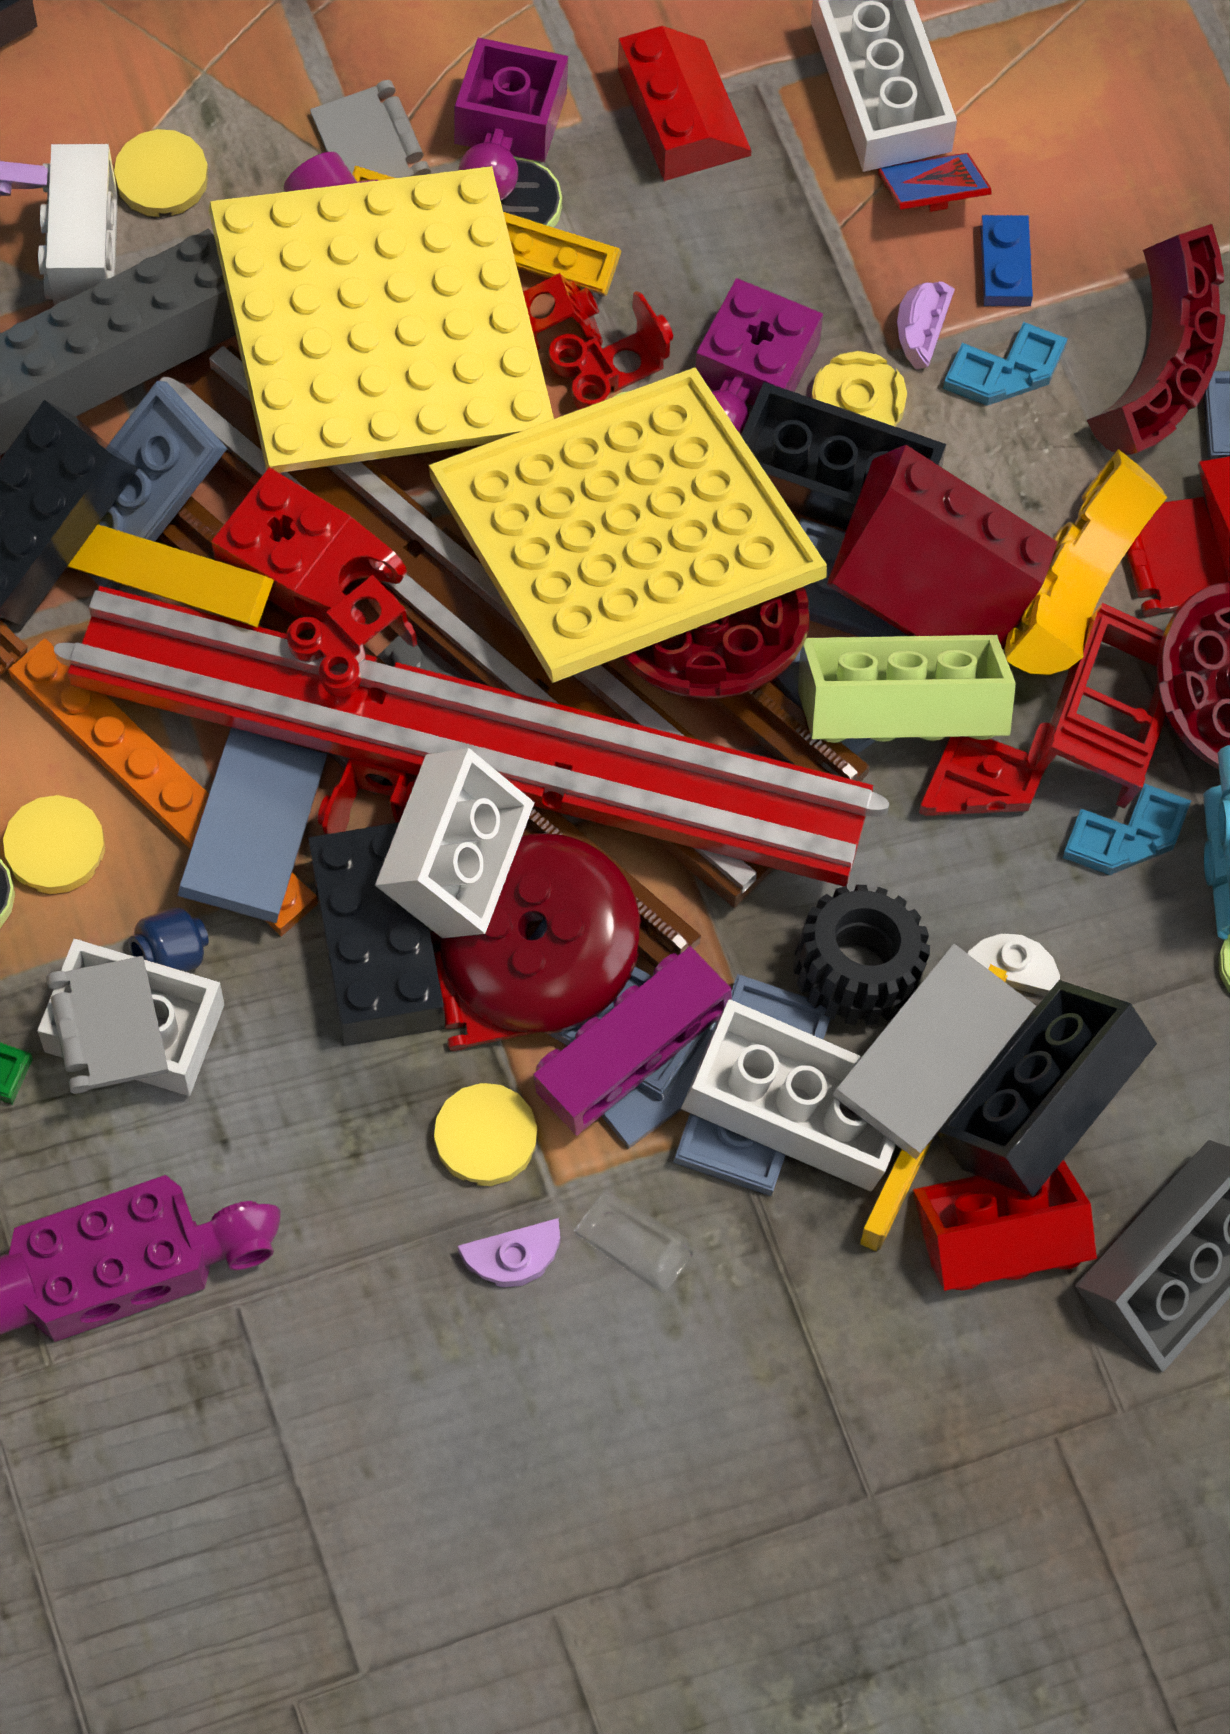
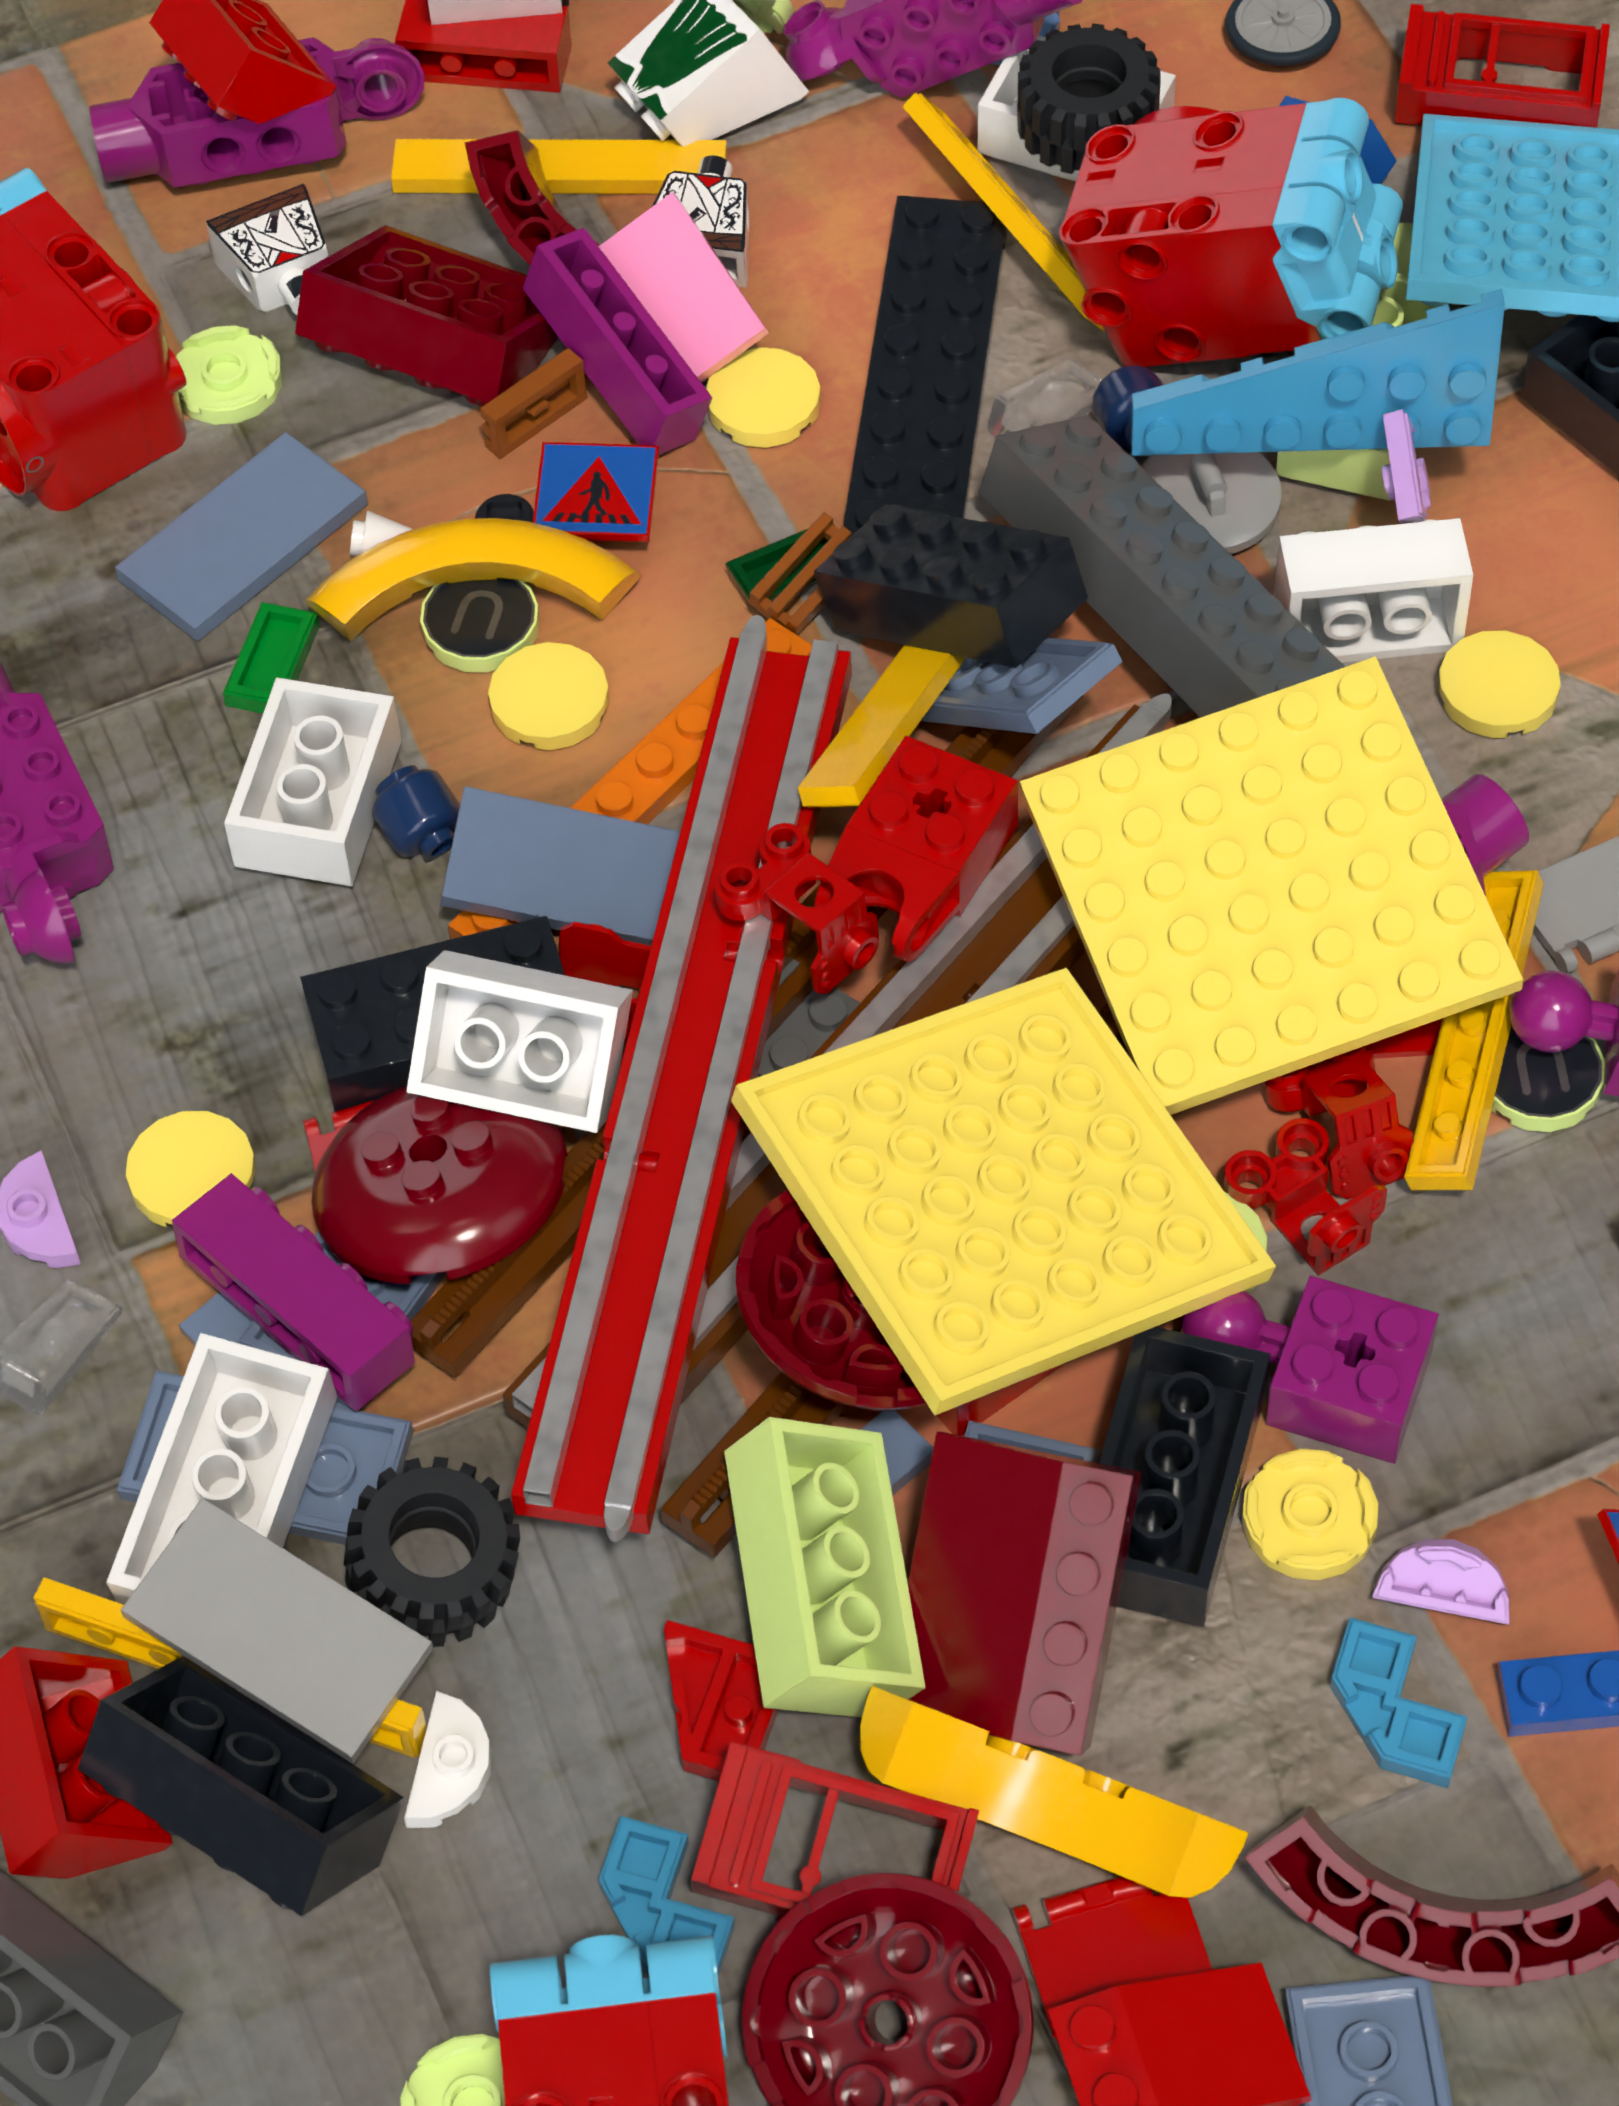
camera: 90 degrees right, 10 degrees down
light grey piece [46,956,169,1094] -> none

